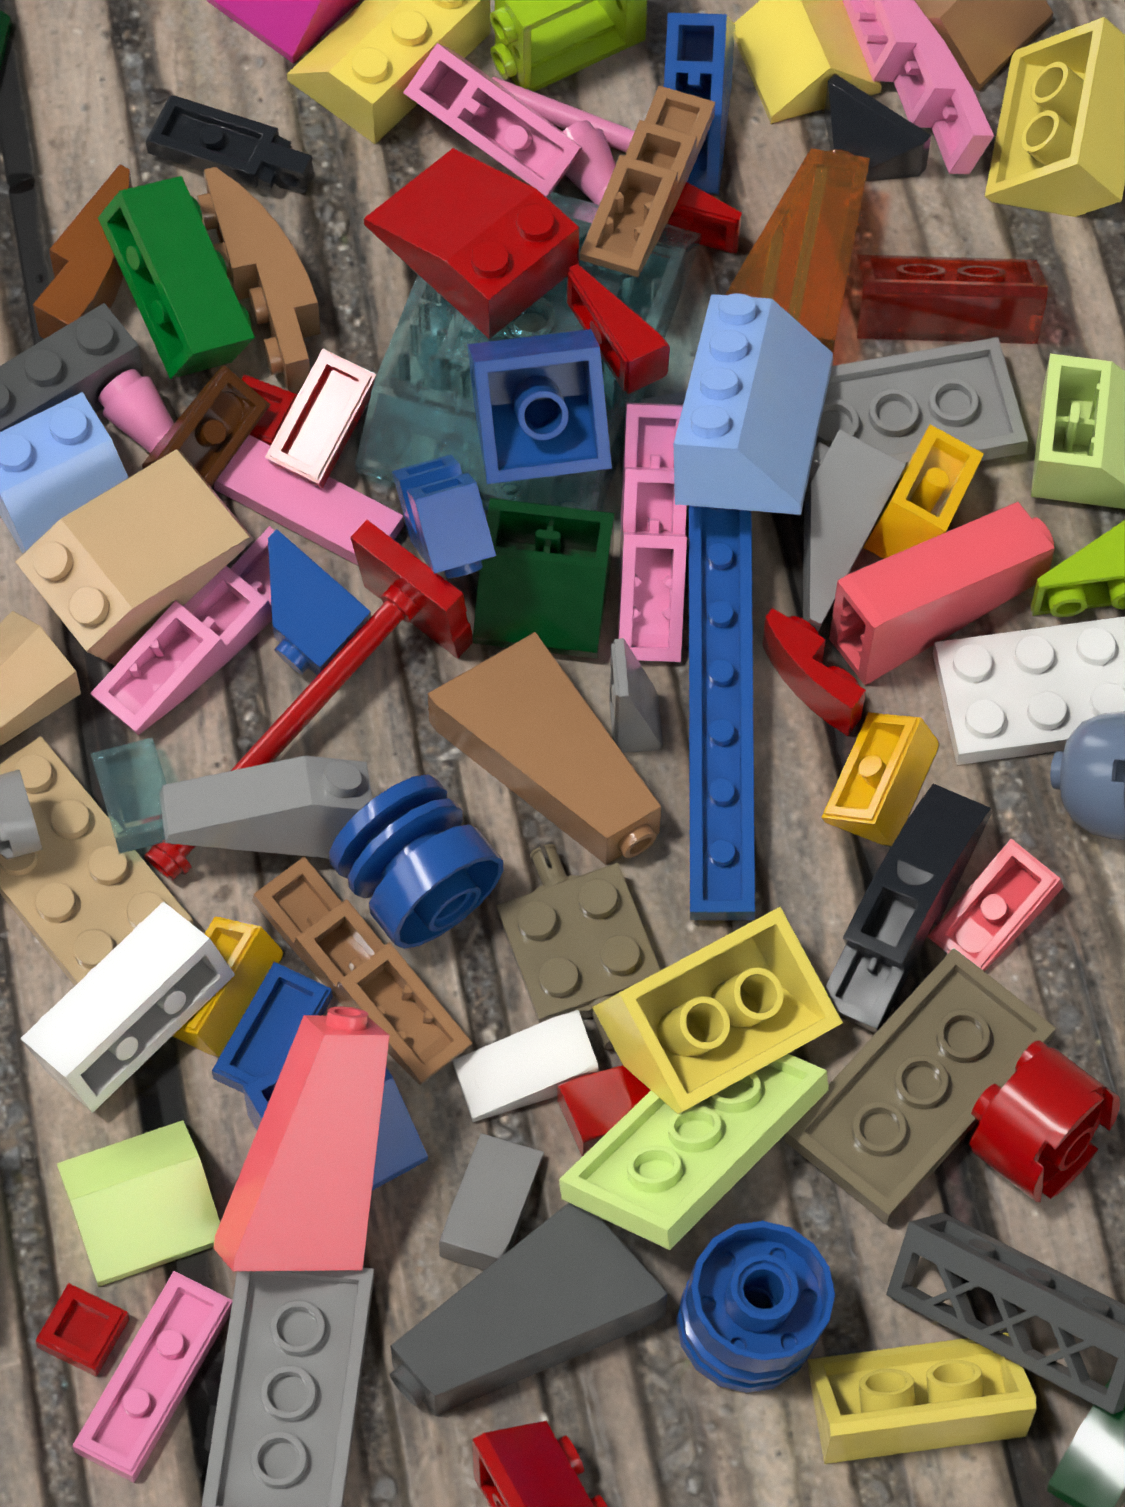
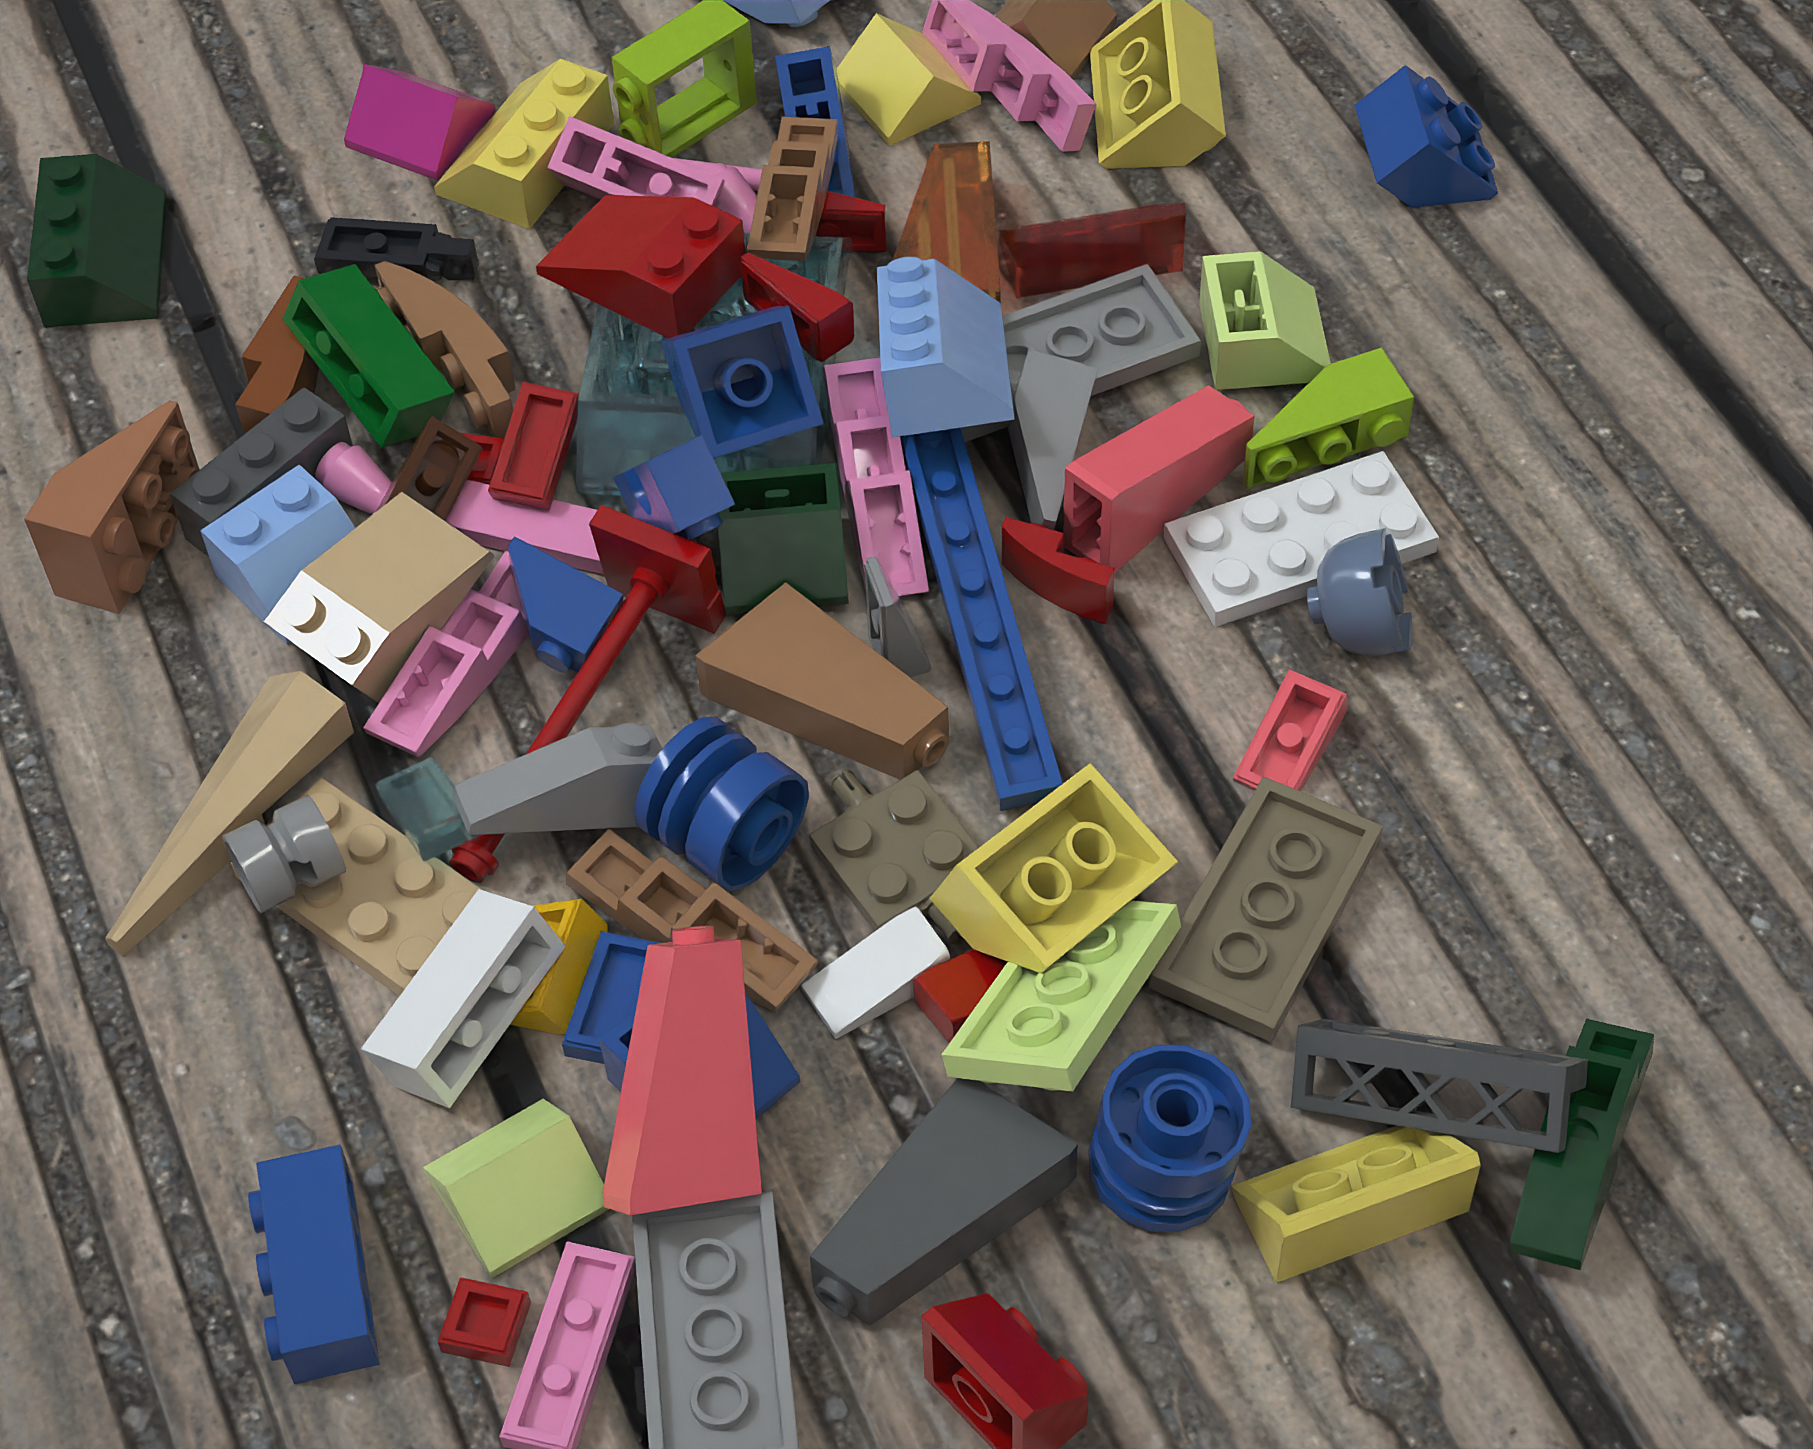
camera: 10 degrees left, 10 degrees down
light grey slope [439,1133,544,1270] -> none
yellow slope [821,712,939,846] -> none
black slope [824,74,931,185] -> none
black slope [824,783,993,1033] -> none
yellow slope [863,424,984,559] -> none
red brick [969,1040,1120,1202] -> none

